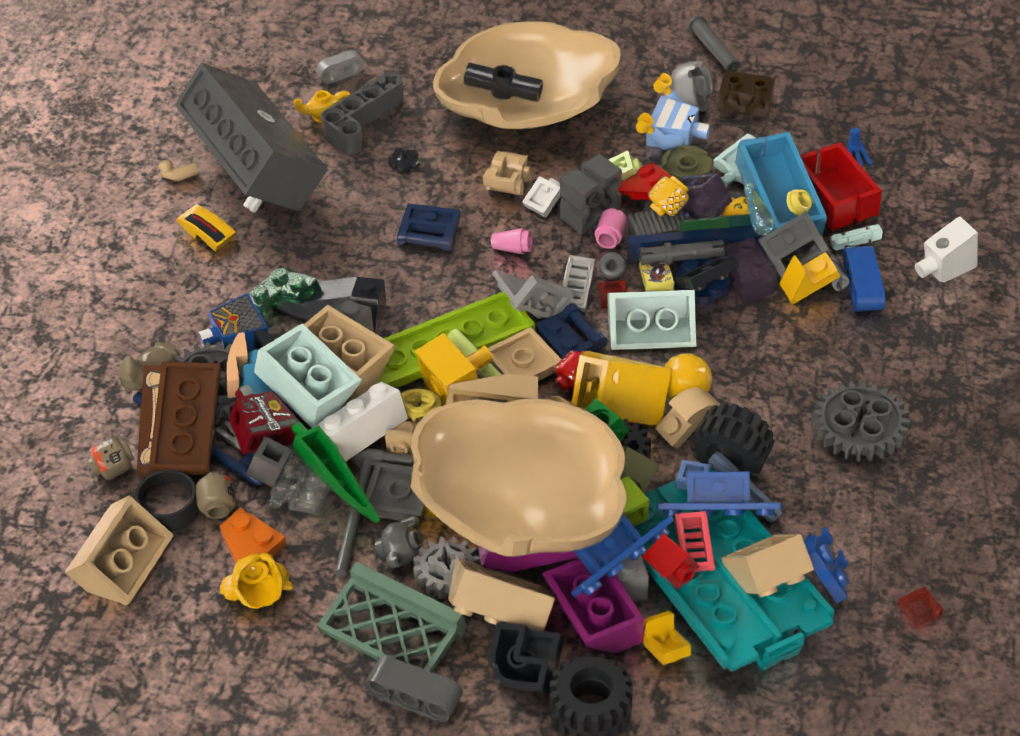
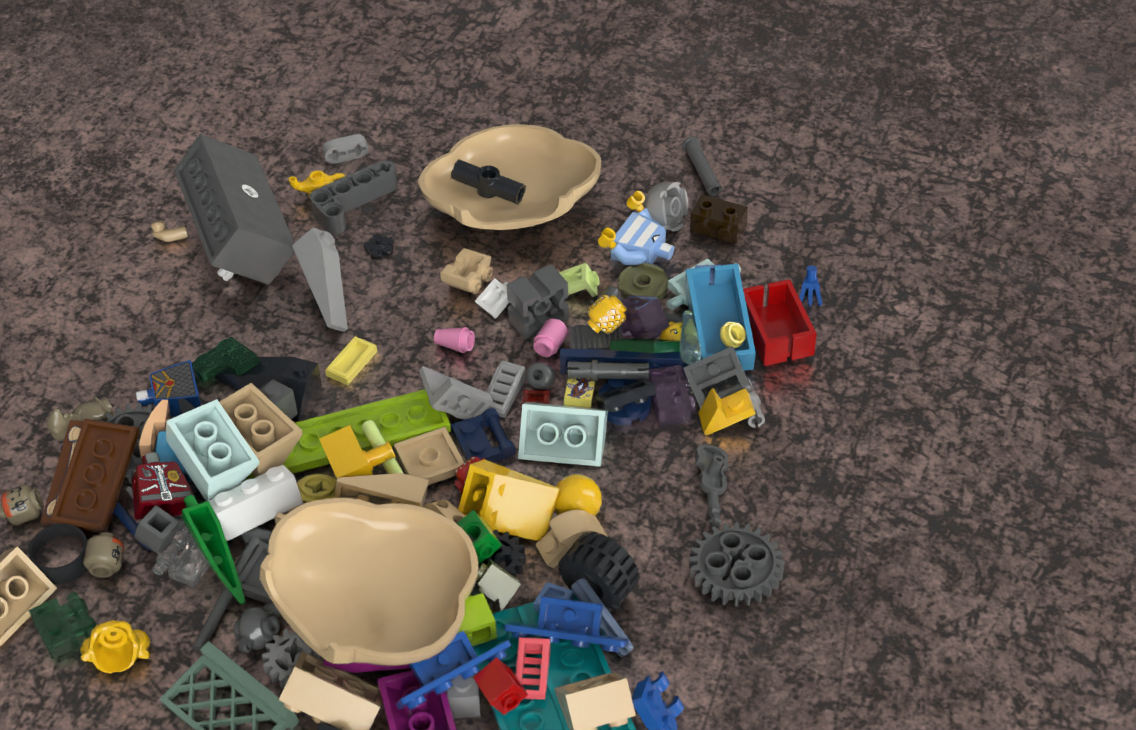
camera: 10 degrees right, 0 degrees up
slope [176,204,236,252] -> none
orange wing [220,507,286,563] -> none
dark blue plate [397,203,461,251] -> none
red wing [617,163,671,201] -> none
light aqua axle [830,224,883,251] -> none
blue beam [843,246,885,312] -> none
white torso [915,216,978,282] -> none
none -> clear green plate [28,592,97,659]
none -> light grey wedge [292,227,348,332]
none -> light yellow tile [325,336,378,385]
none -> dark grey piece [694,444,729,528]

